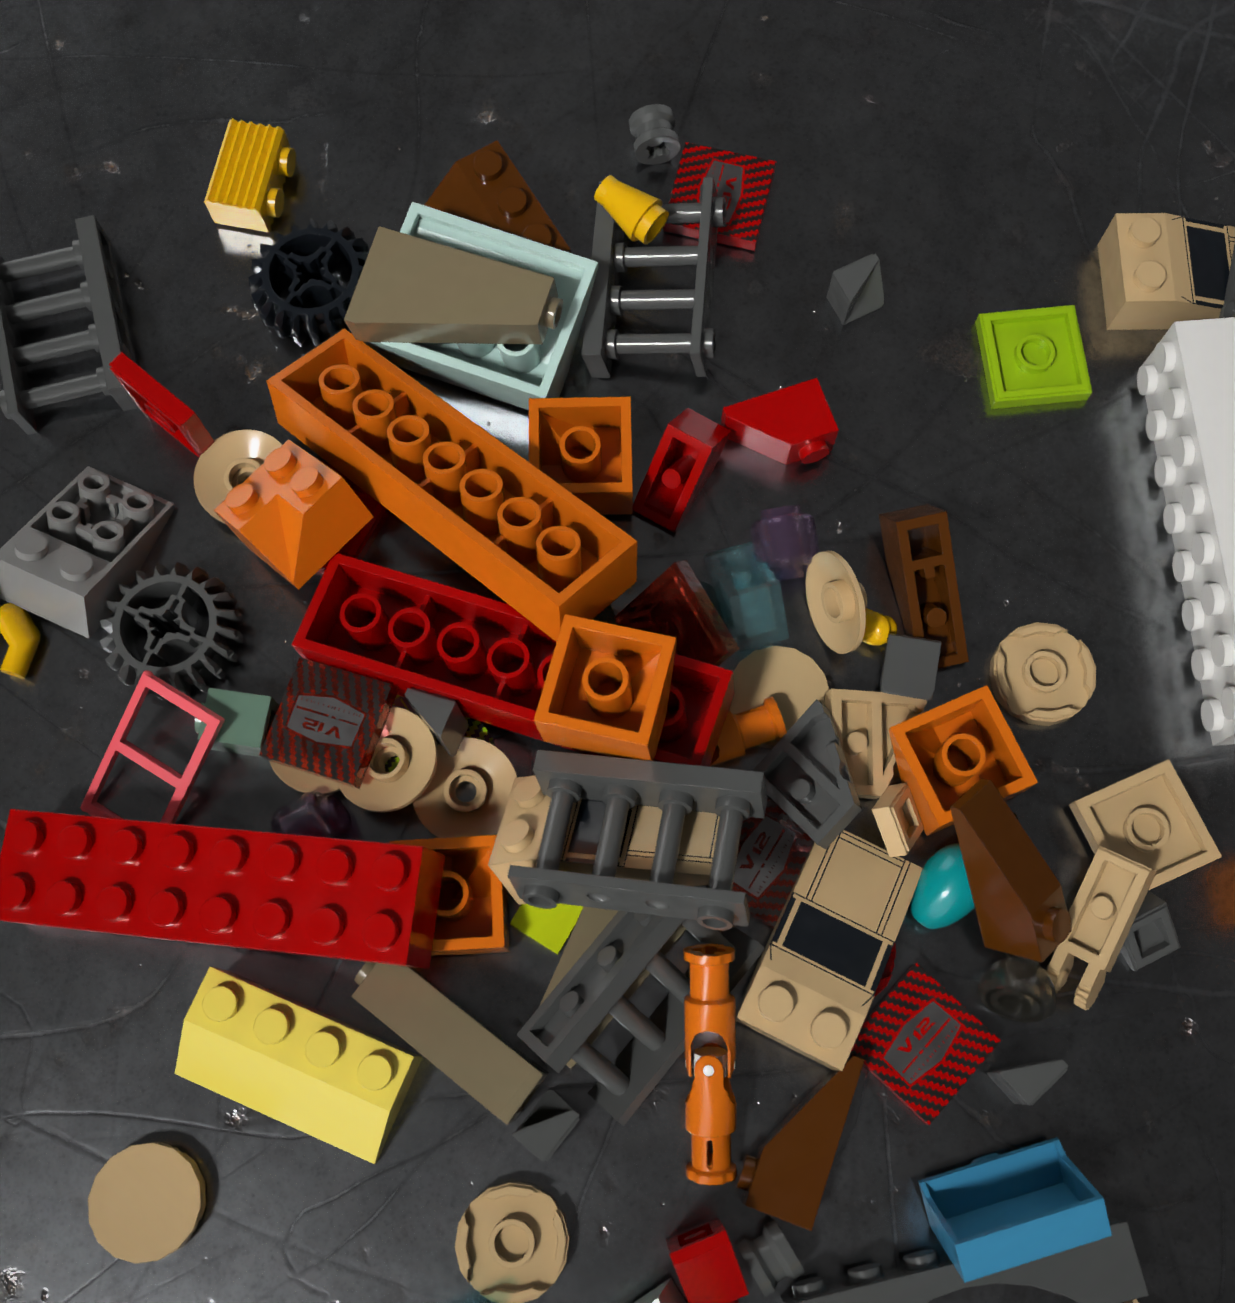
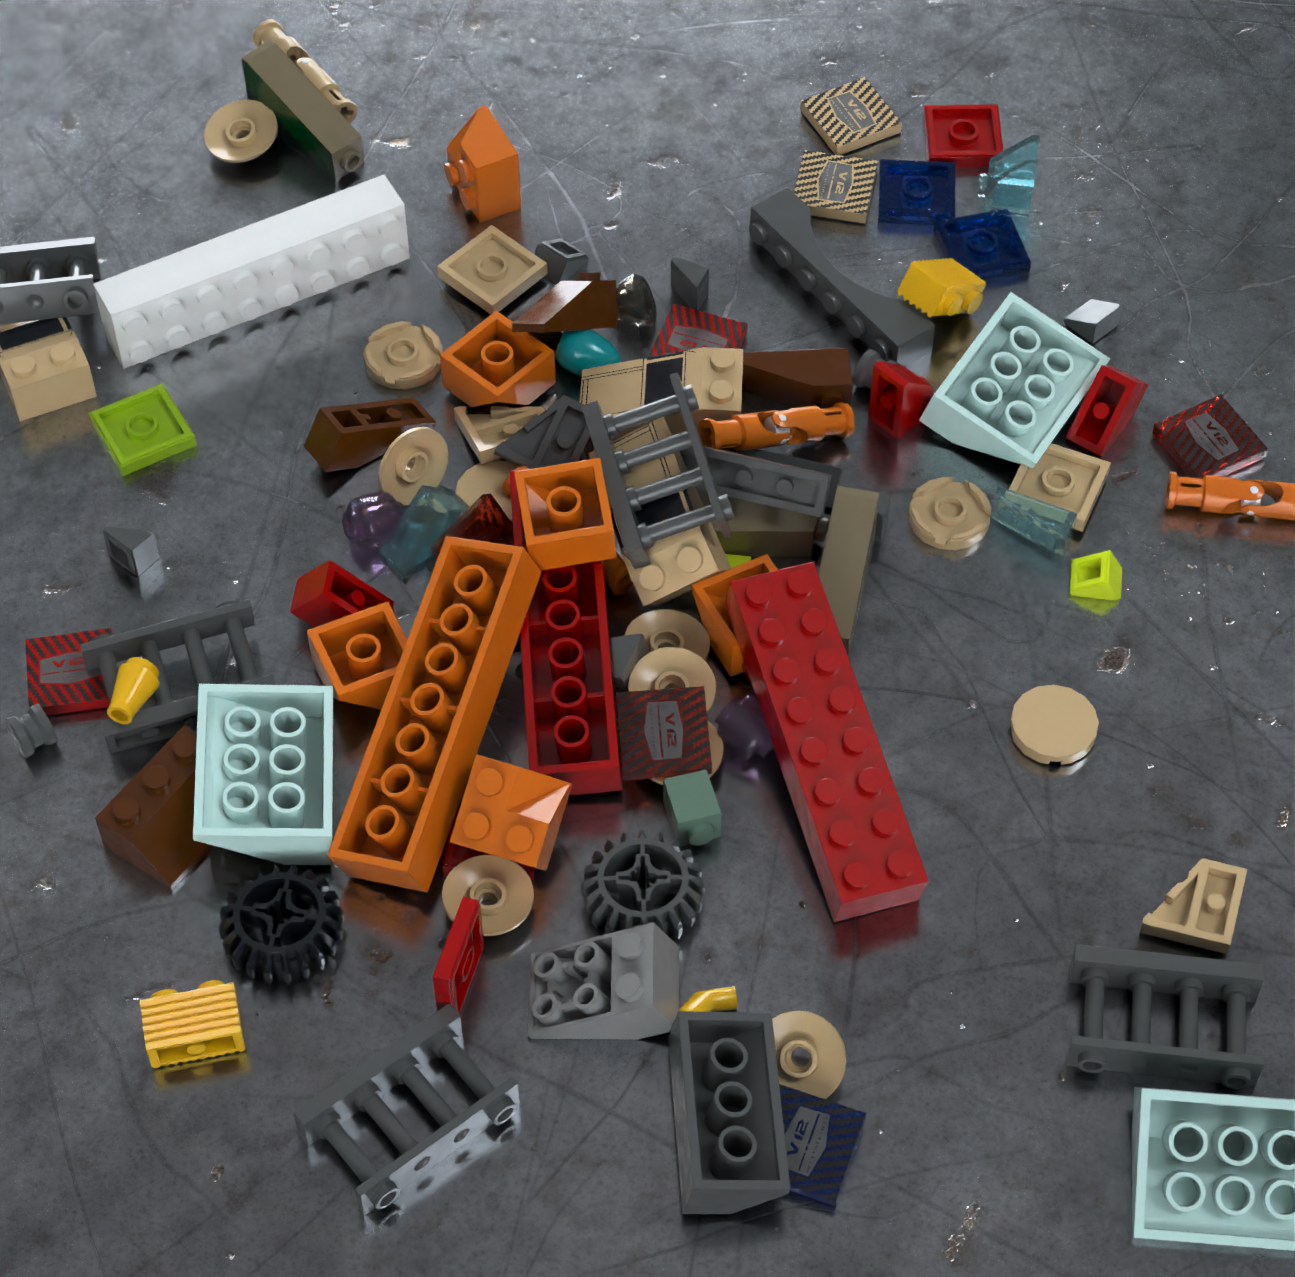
camera: 115 degrees left, 20 degrees down
coral window [80,670,225,824] -> none
light yellow slope [175,966,423,1164] -> none
dark tan slope [344,226,563,345] -> none
red slope [720,378,839,465] -> none
tan tile [872,783,924,857] -> none
dark grey slope [880,633,941,700] -> none
dark azure container [918,1137,1112,1283] -> none
tan hinge [1042,846,1157,1010] -> none

